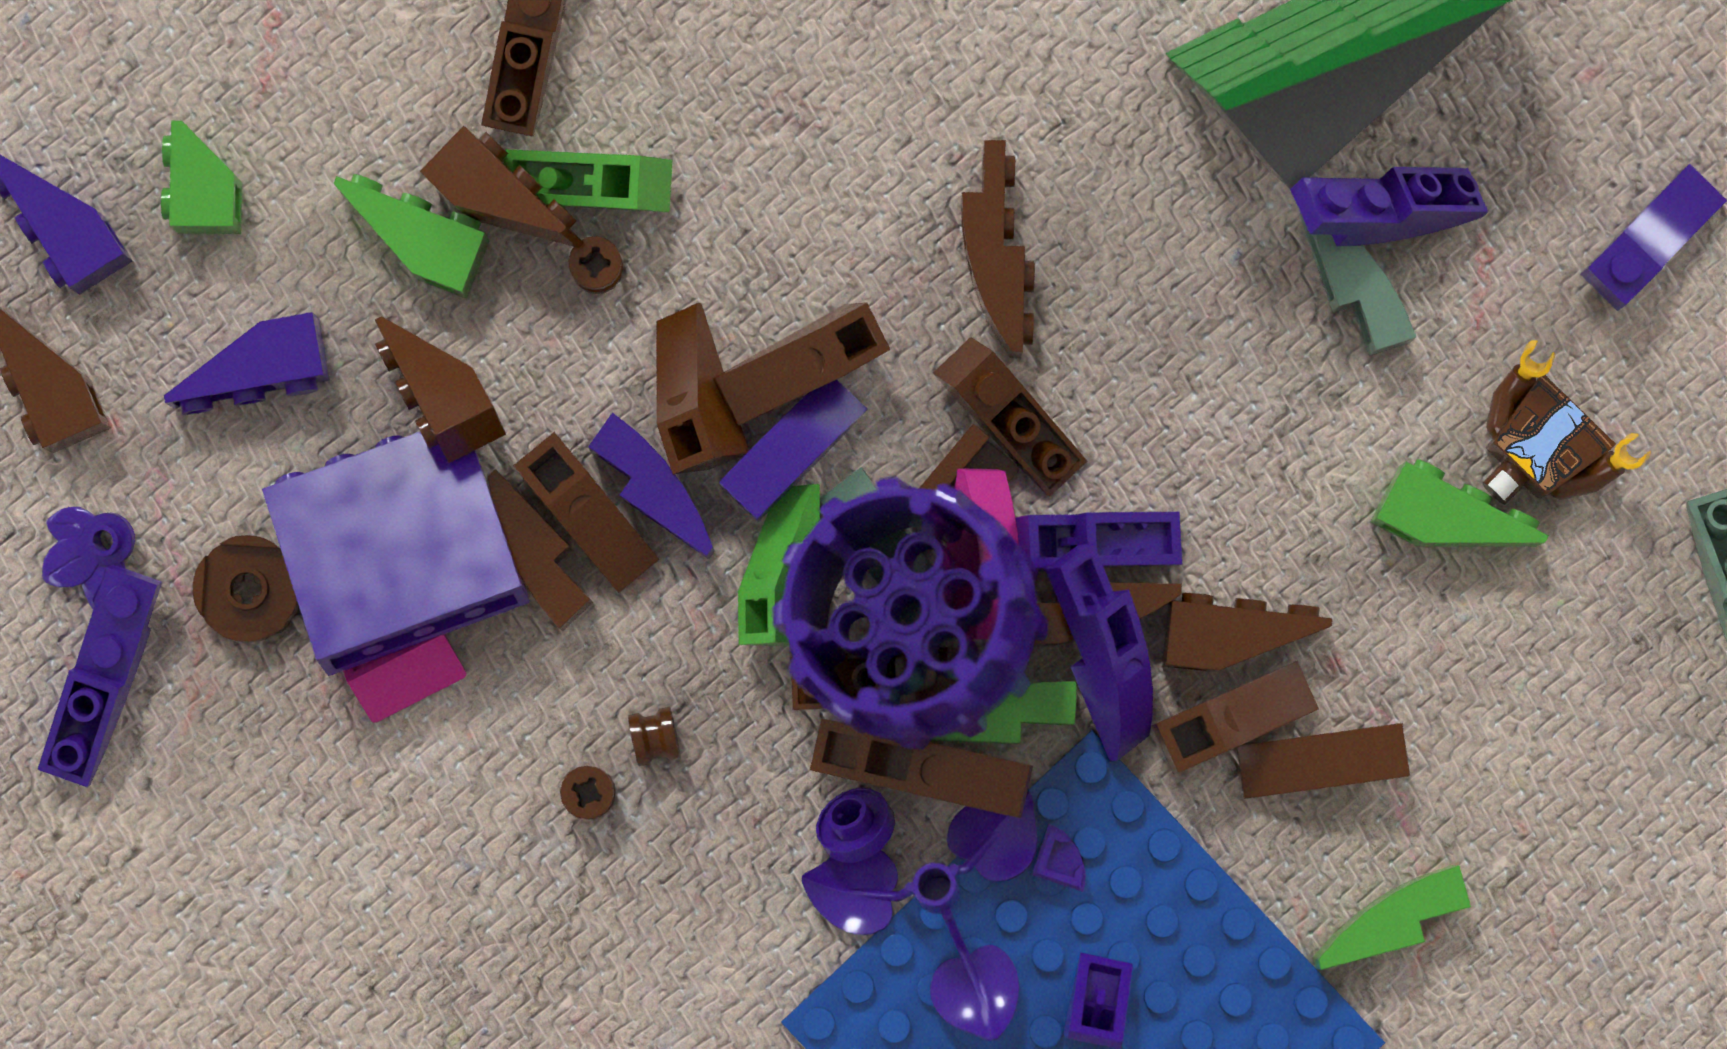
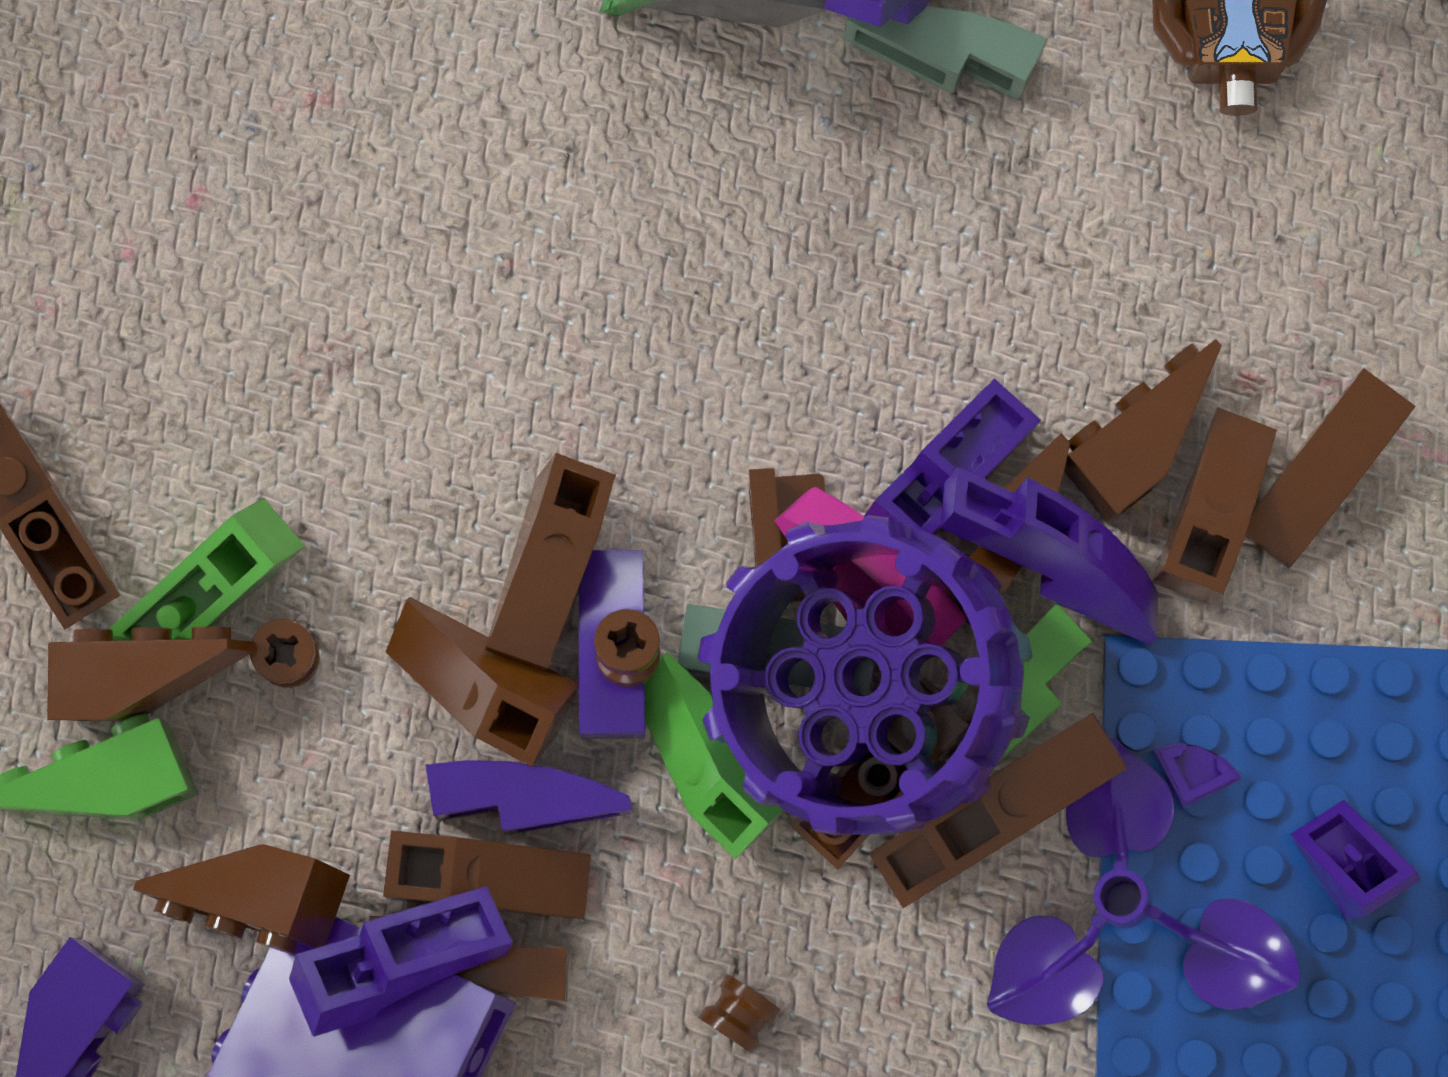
camera: 45 degrees left, 5 degrees down
dark purple plate [816,788,895,863] -> none
reddish brown slope [933,337,1087,497] -> none
reddish brown slope [961,140,1035,358] -> none
bright green slope [1370,459,1549,547] -> none
none -> dark purple slope [289,886,513,1037]
none -> reddish brown wheel [594,609,660,687]

